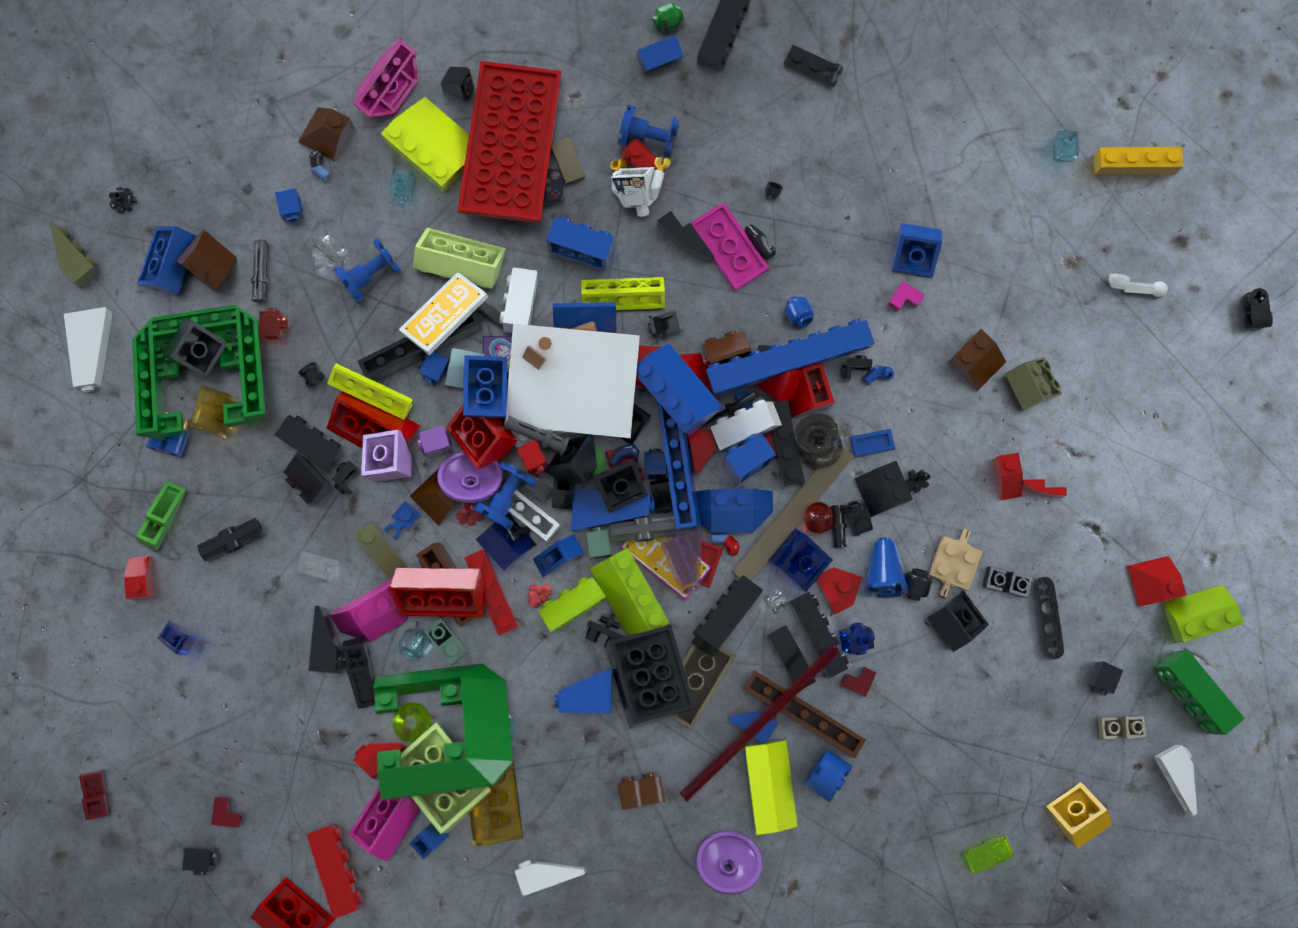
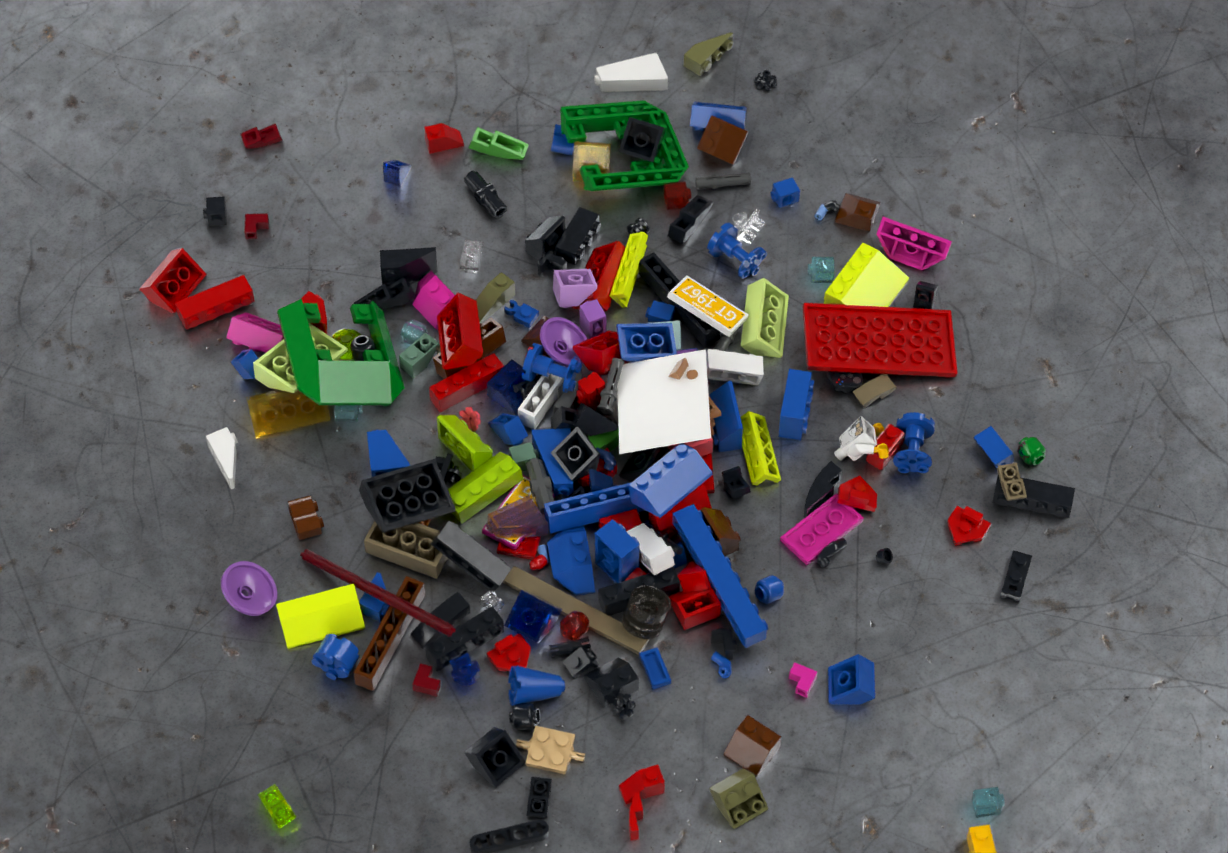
camera: 85 degrees right, 25 degrees down
none -> black head [350,335,376,361]
none -> black slope [667,195,713,244]
none -> red plate [837,475,877,512]
none -> red plate [947,506,991,546]
none -> dark tan slope [997,463,1027,501]

